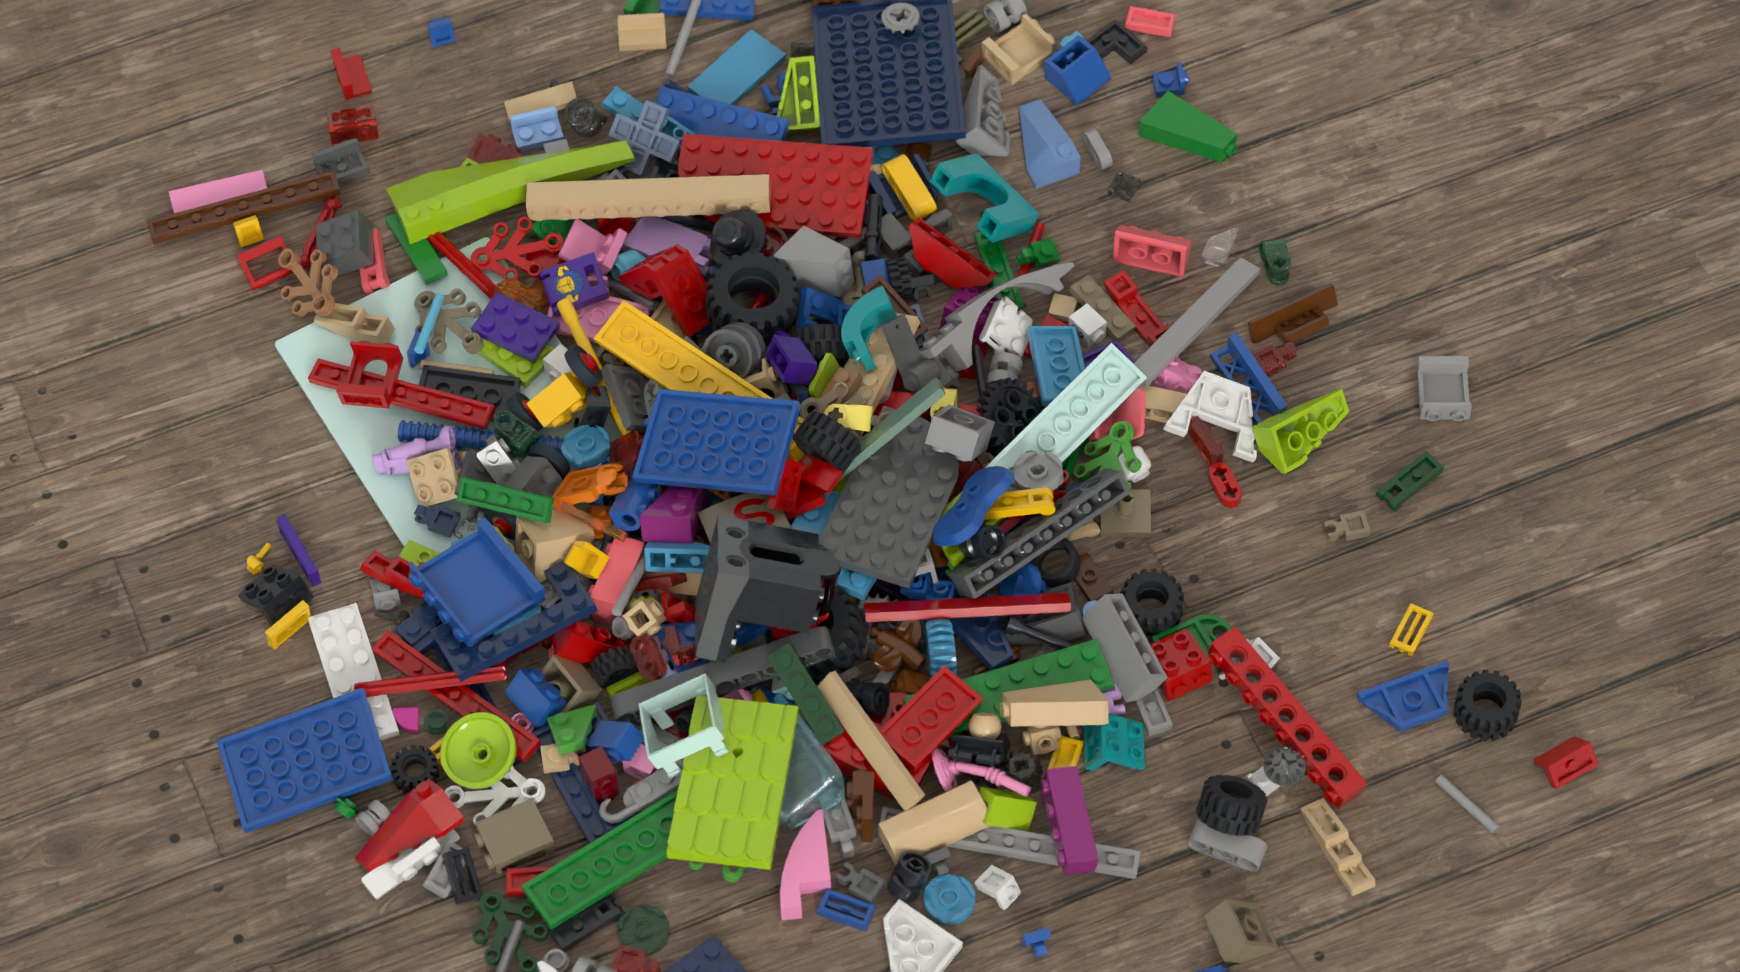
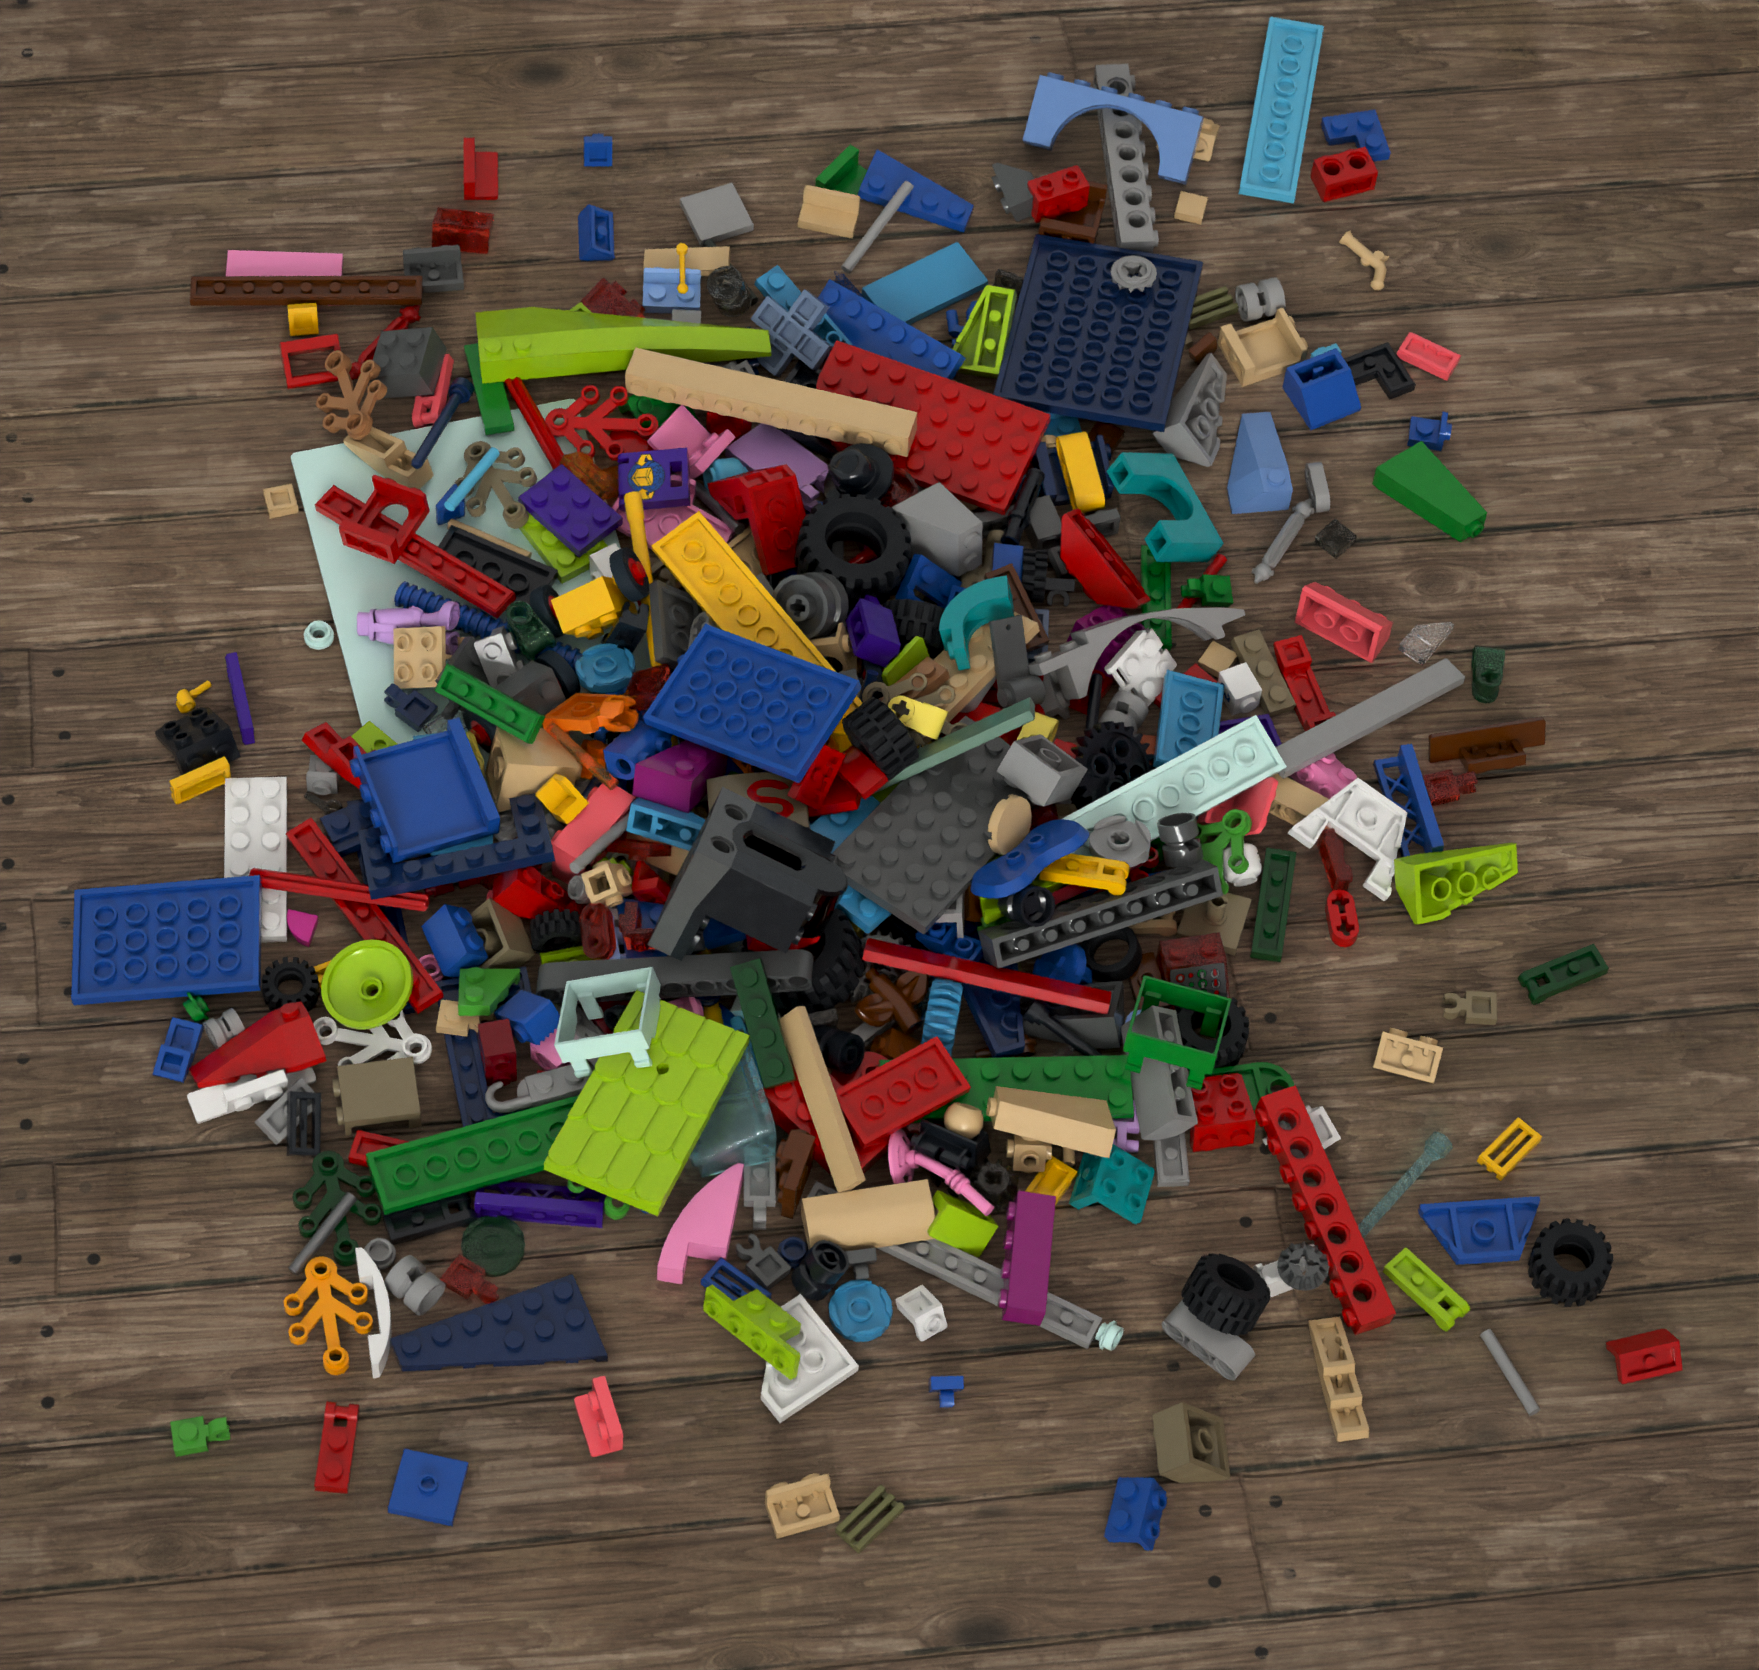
camera: 10 degrees right, 0 degrees up
clear green plate [424,709,450,735] -> none
light grey panel [1416,356,1472,421] -> none
none -> blue slope [153,1017,204,1083]
none -> tan tile [263,483,299,519]
none -> light aqua plate [304,621,334,650]
none -> dark blue piece [411,377,474,469]
none -> dark purple fence [474,1181,606,1228]
none -> blue slope [578,204,614,261]
none -> yellow hinge [676,243,688,294]
none -> light grey tile [680,183,754,247]
none -> lime bracket [703,1285,801,1380]
none -> dark blue plate [777,1237,809,1268]
none -> tan tile [988,794,1032,855]
none -> light aqua plate [1096,1320,1124,1351]
none -> green piece [1123,975,1232,1090]
none -> clear red slope [1156,932,1230,1010]
none -> dark grey wheel [1157,813,1204,867]
none -> dark green plate [1250,847,1297,962]
none -> light grey wheel [1252,498,1315,584]
none -> clear light blue piece [1358,1132,1453,1238]
none -> tan bracket [1373,1028,1443,1084]
none -> lime plate [1383,1247,1470,1331]

